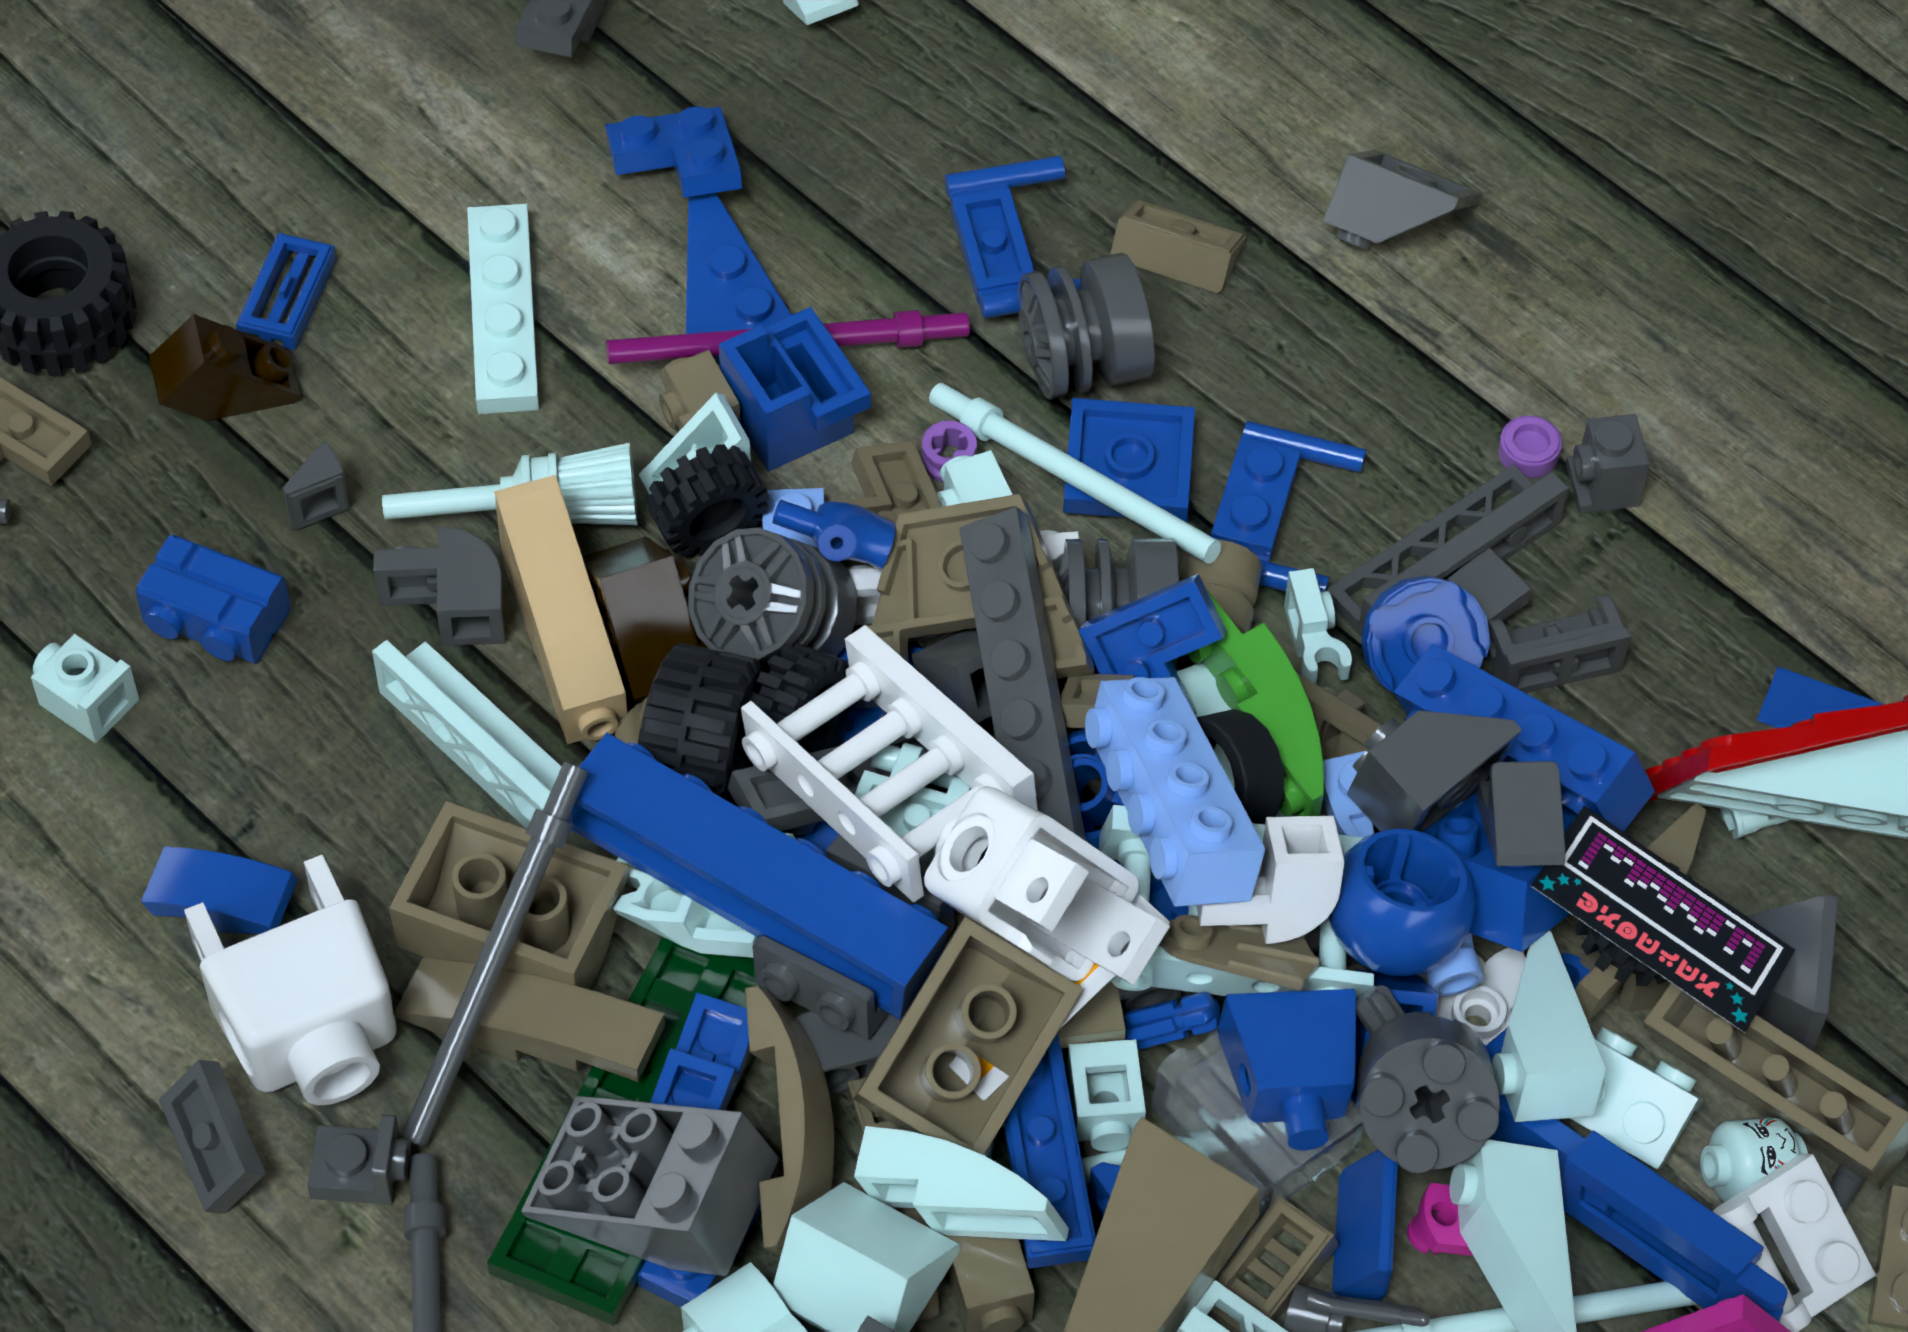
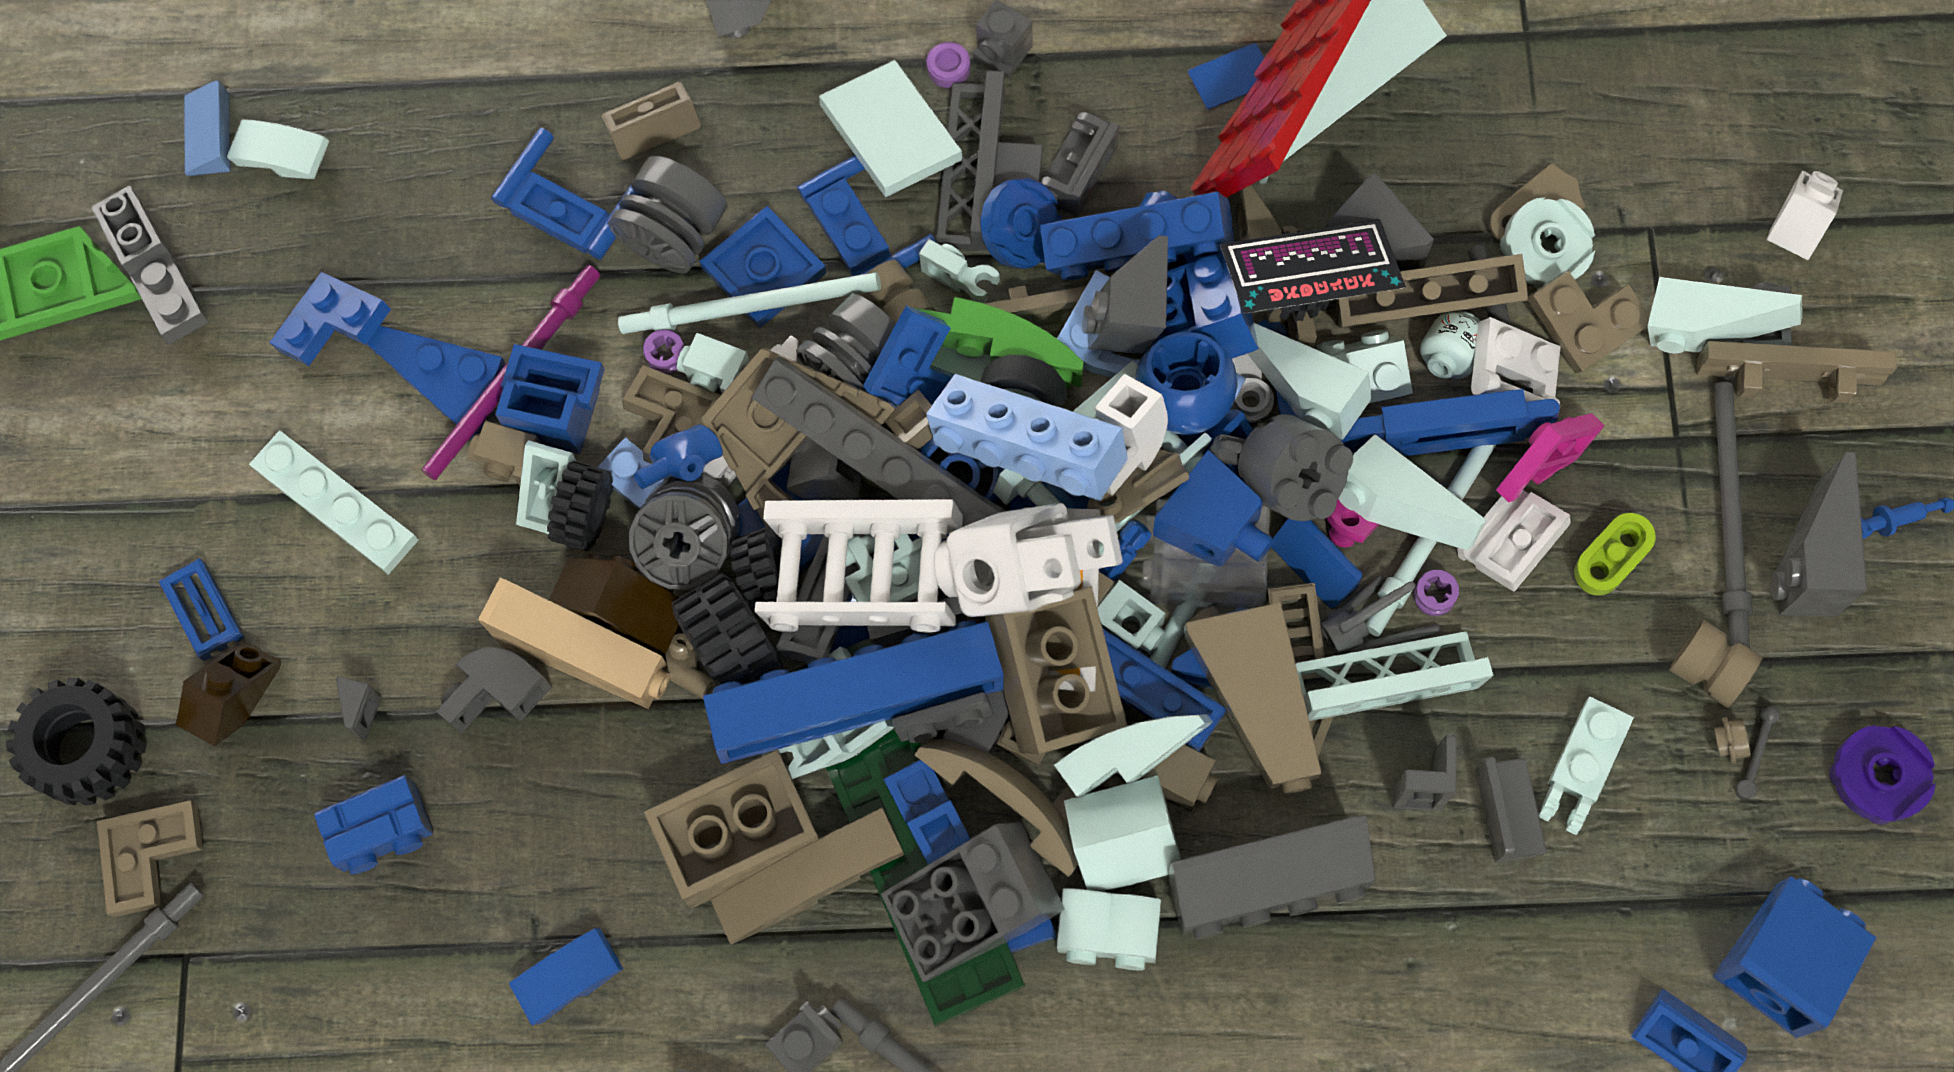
camera: 40 degrees left, 15 degrees up
light aqua brick [31,634,139,743] -> none
white piece [184,855,397,1105] -> none
light aqua fence [372,640,573,834] -> none
light aqua piece [382,442,638,525] -> none
dark grey bar [401,761,589,1147] -> none
dark grey slope [1477,761,1565,866] -> none
none -> light aqua tile [819,60,962,197]

